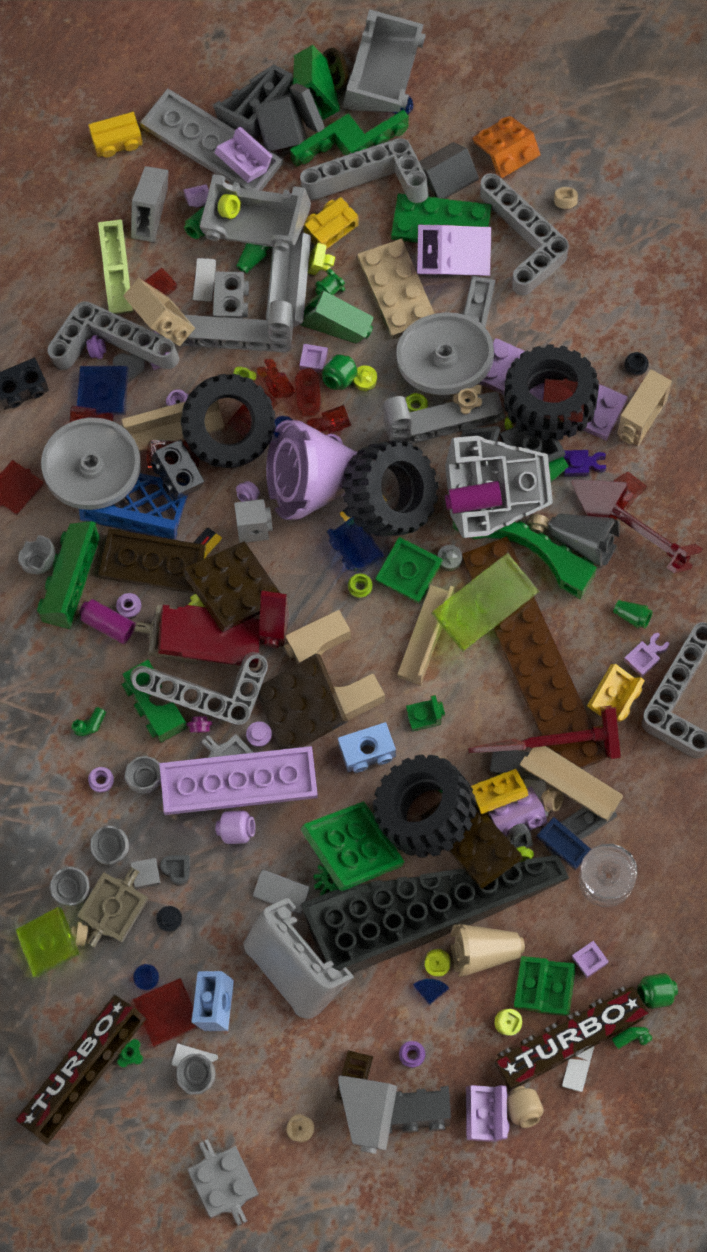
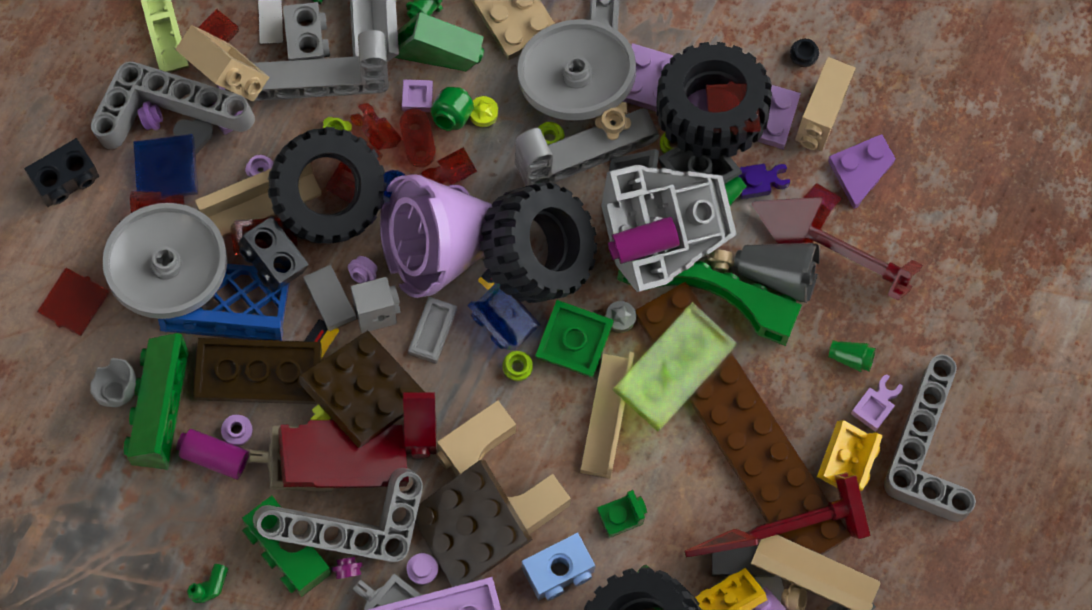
camera: 15 degrees left, 0 degrees up
none -> light grey tile [303,265,356,331]
none -> light grey tile [408,296,457,364]
none -> medium lavender wing [828,134,895,209]

